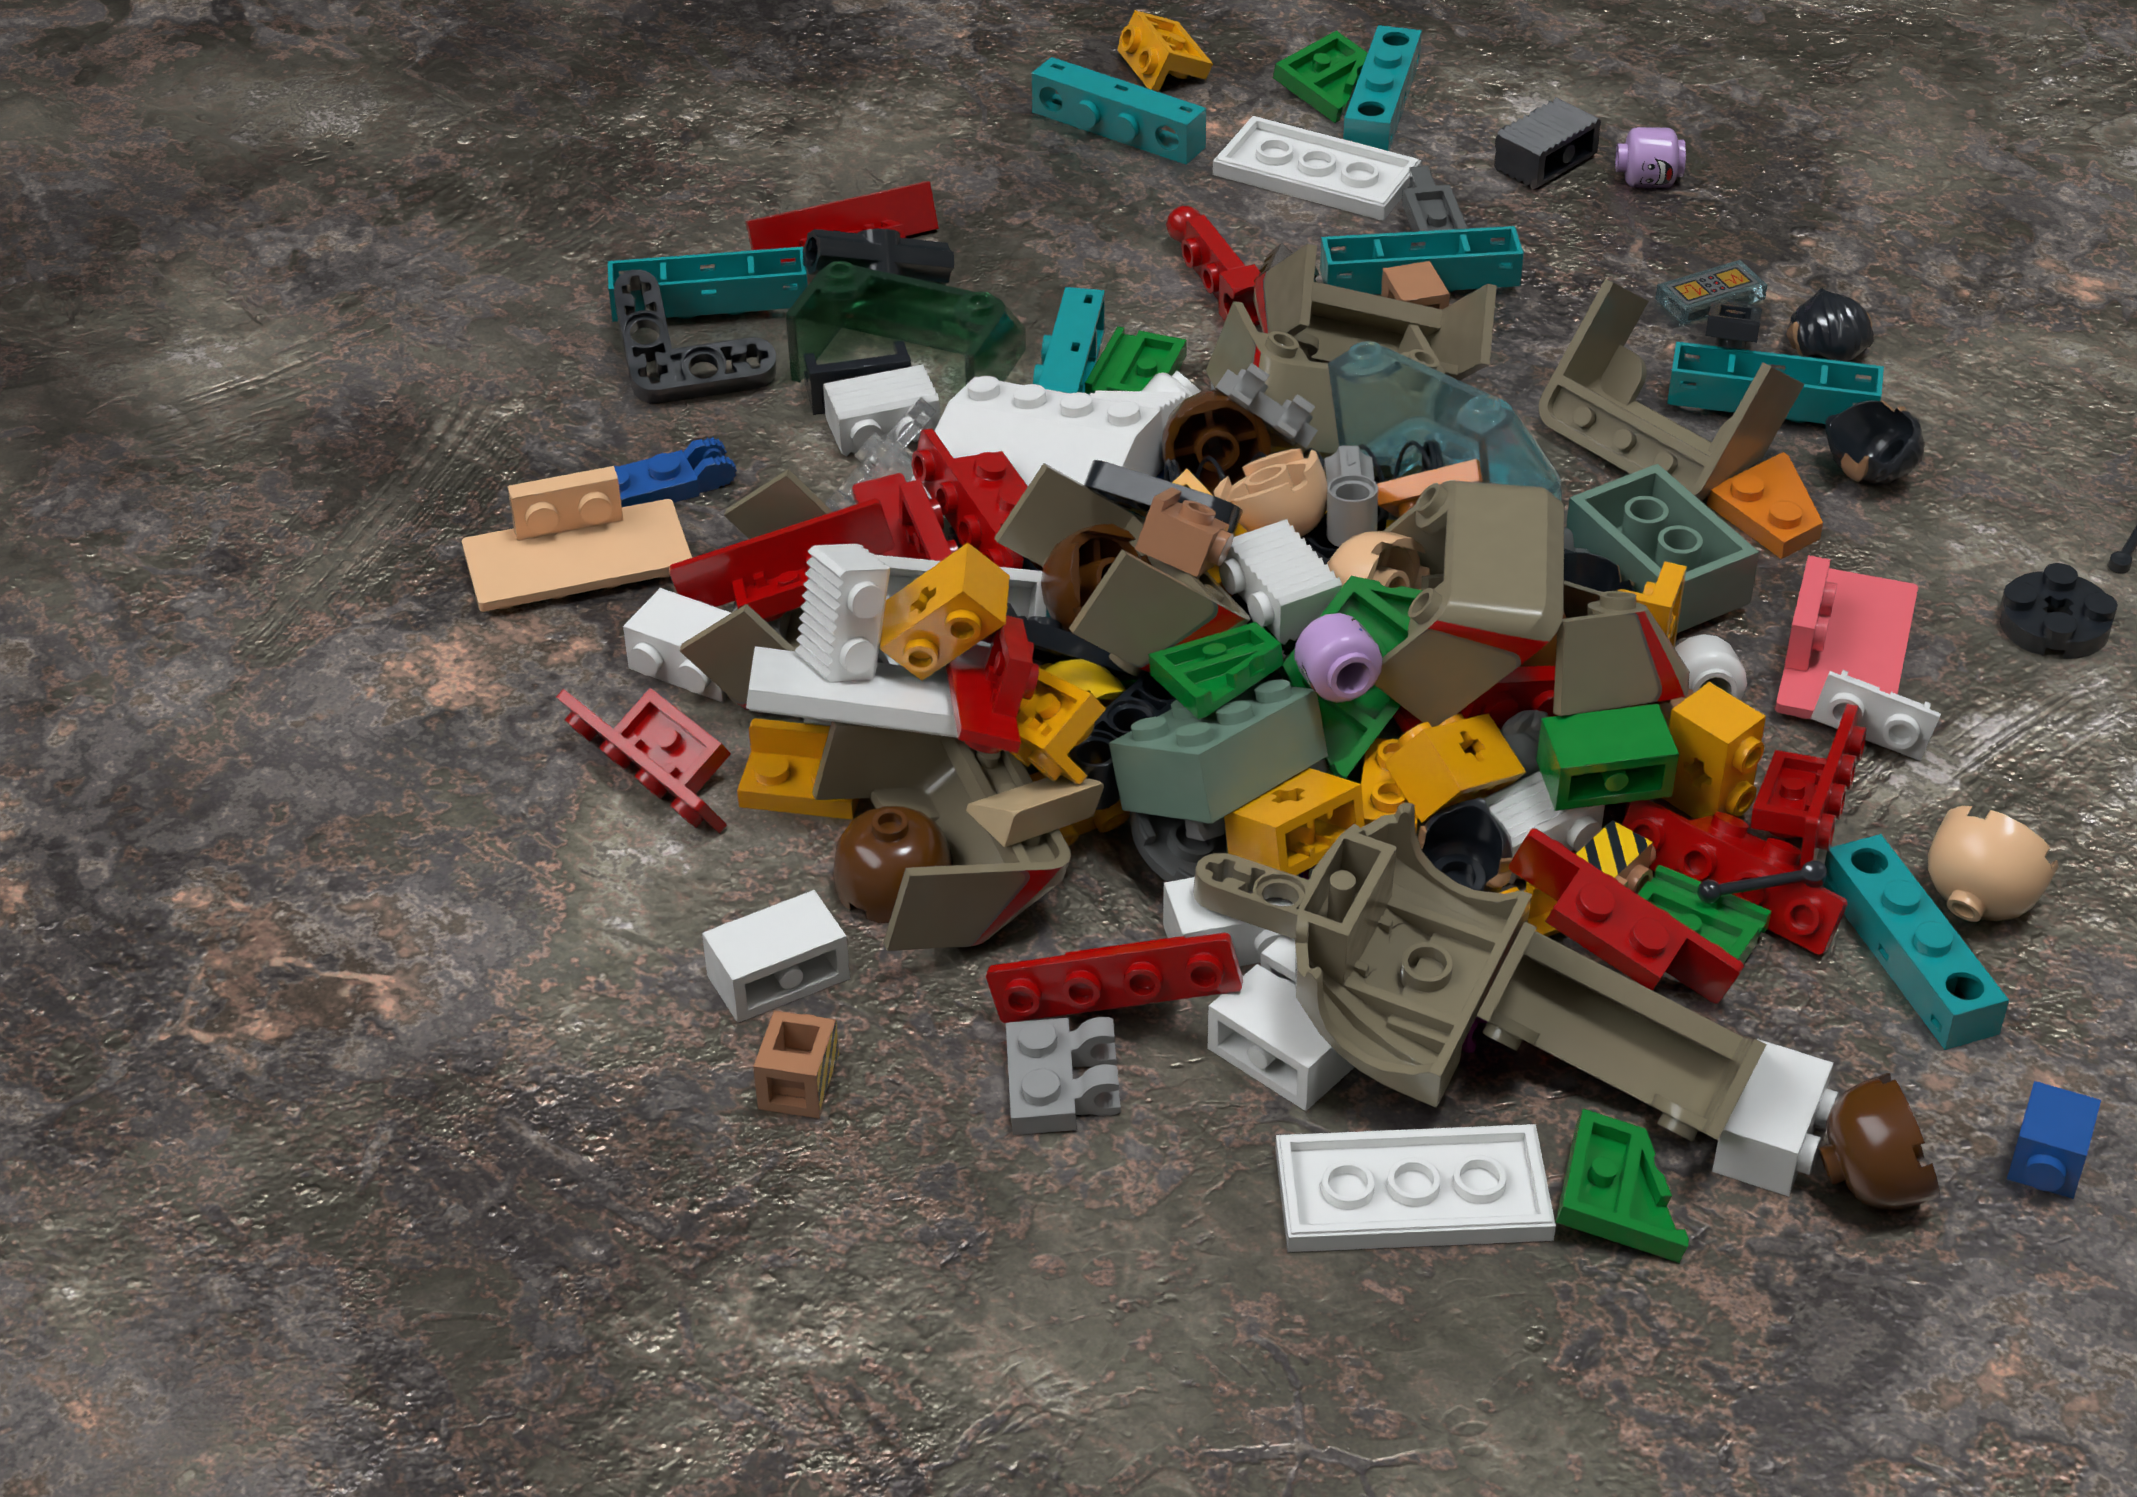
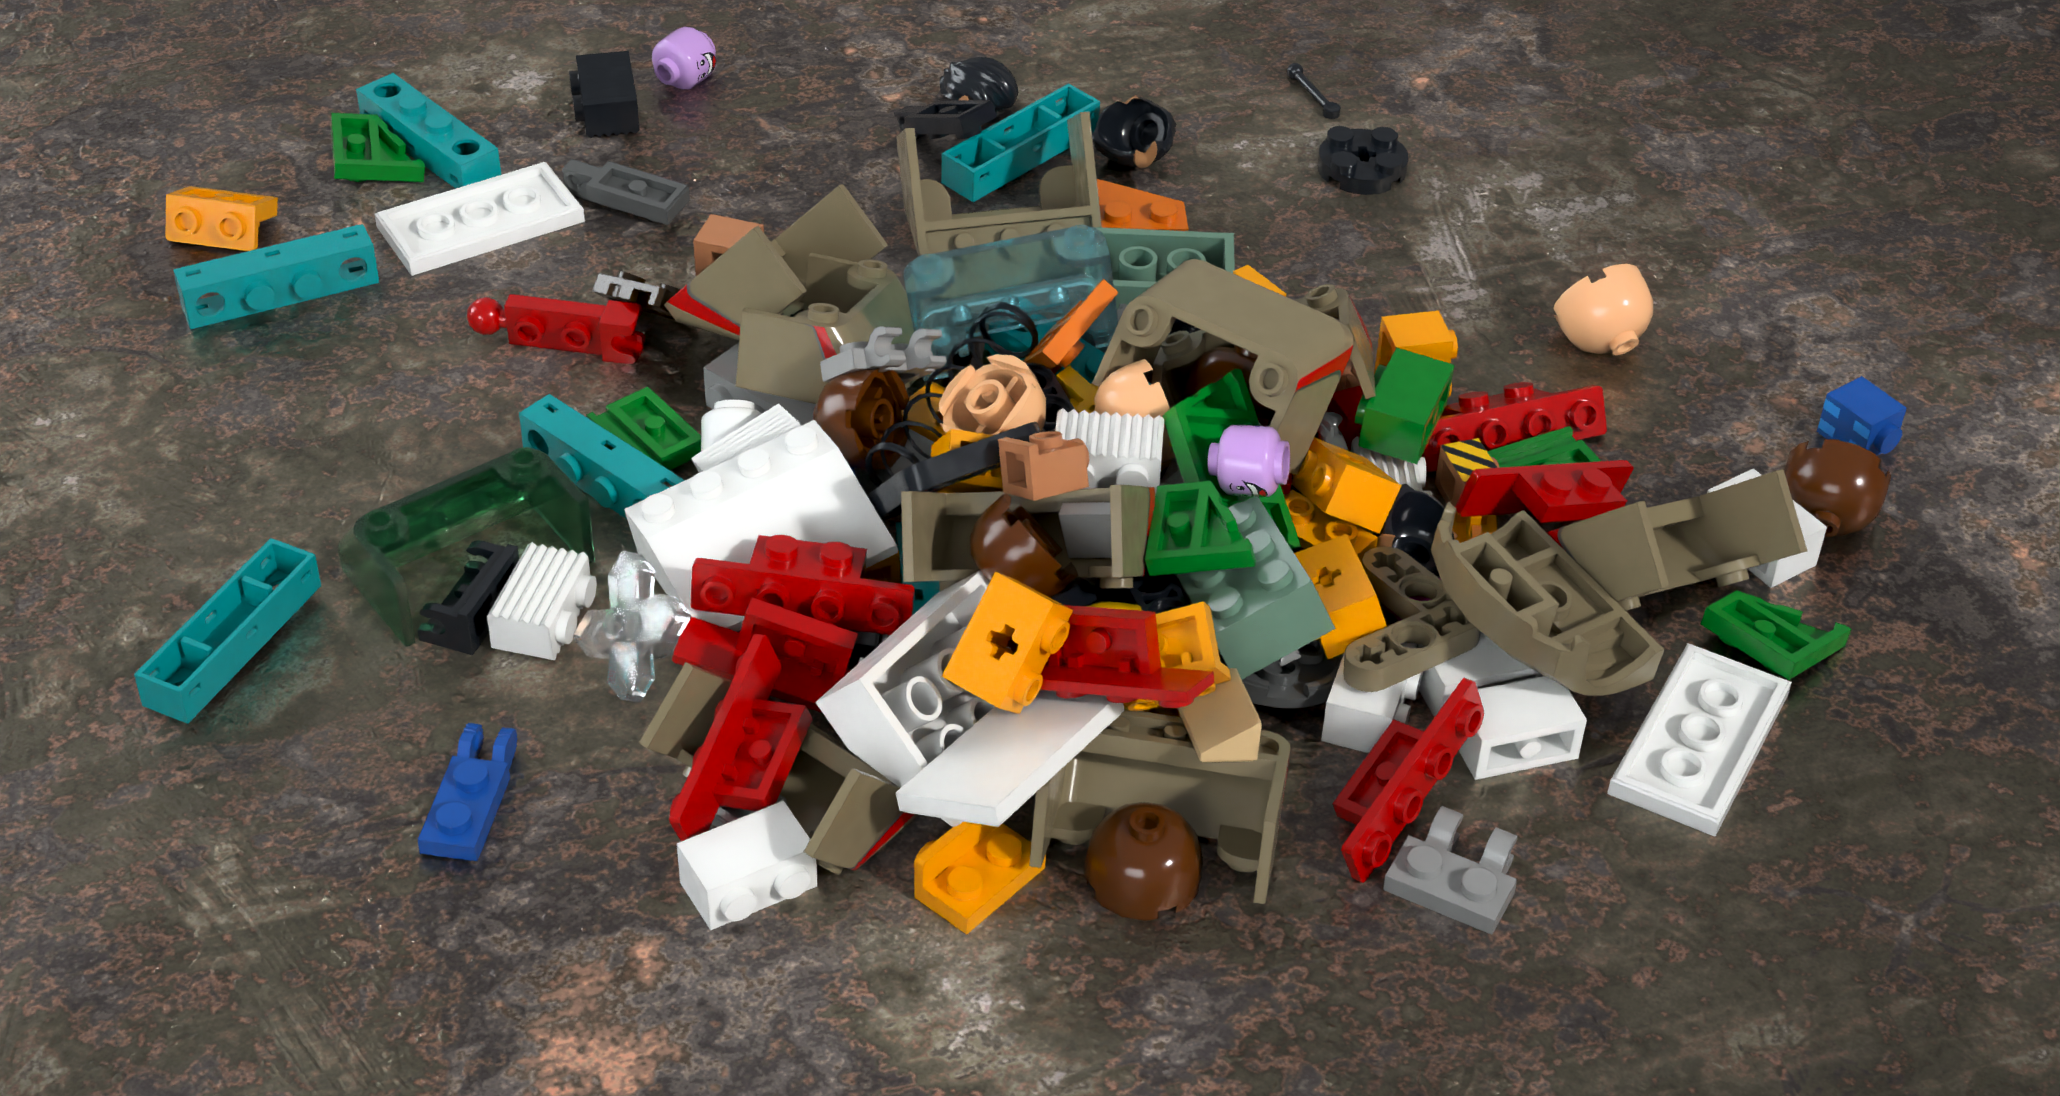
camera: 60 degrees left, 0 degrees up
light nougat bracket [462,466,692,612] -> none
bracket [556,688,731,834] -> none
black beam [614,270,776,404] -> none
white brick [702,890,850,1023] -> none
red bracket [745,181,939,263] -> none
nougat brick [753,1010,839,1119] -> none
white brick [795,544,891,682] -> none
black piece [803,229,954,288] -> none
teal piece [1320,226,1524,295] -> none
light grey piece [1324,446,1378,547] -> none
tile [1655,260,1768,324] -> none
black hinge [1697,861,1827,903] -> none
red bracket [1750,704,1867,868] -> none
coral bracket [1775,555,1918,720] -> none
white hinge [1810,670,1941,761] -> none
teal piece [1823,834,2009,1050] -> none

